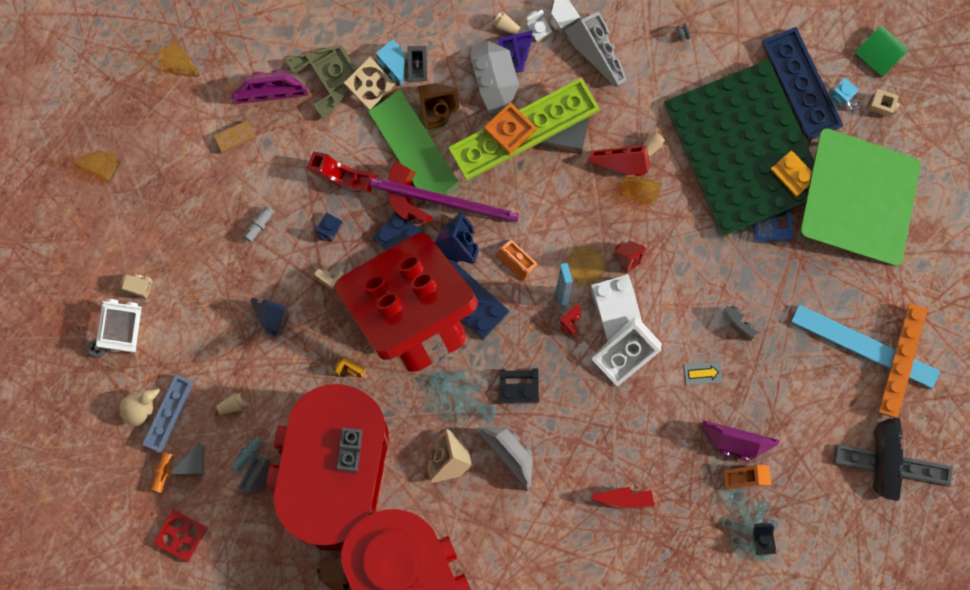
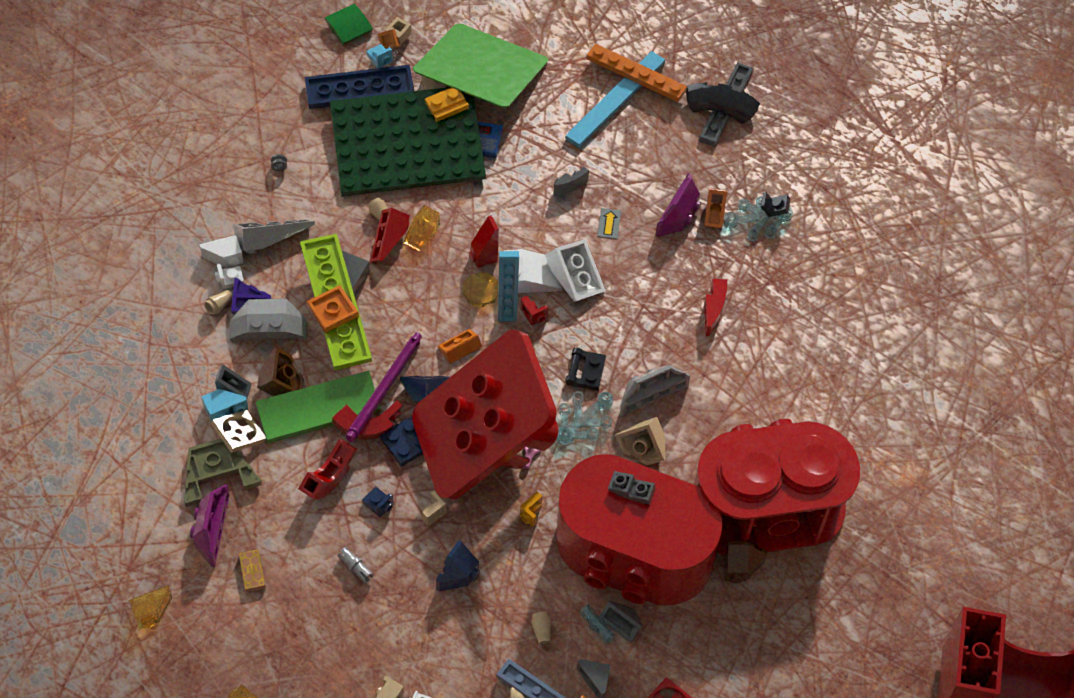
camera: 80 degrees left, 20 degrees down
none -> orange tile [378,29,399,49]

